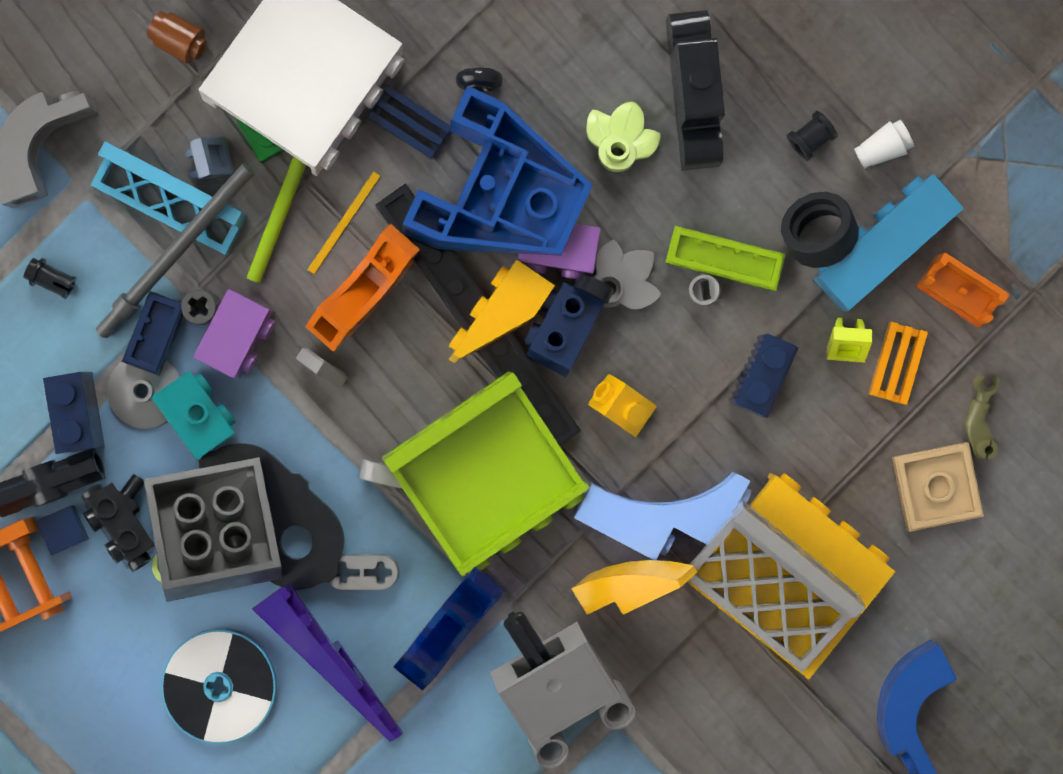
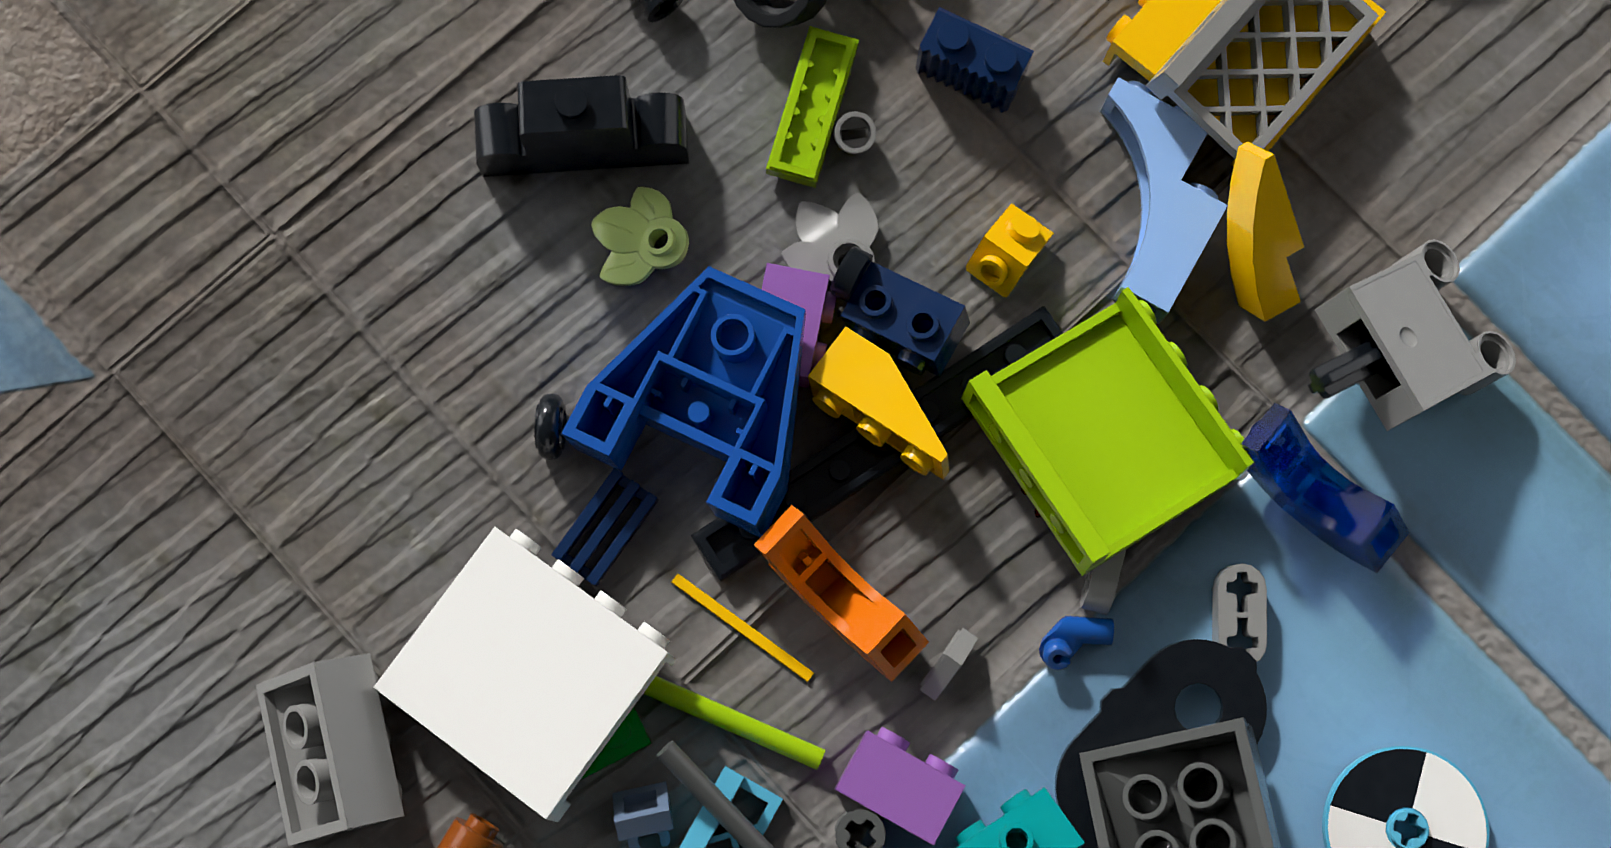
camera: 95 degrees left, 10 degrees down
dark purple wedge [252,583,403,742] -> none
none -> blue arm [1039,616,1114,670]

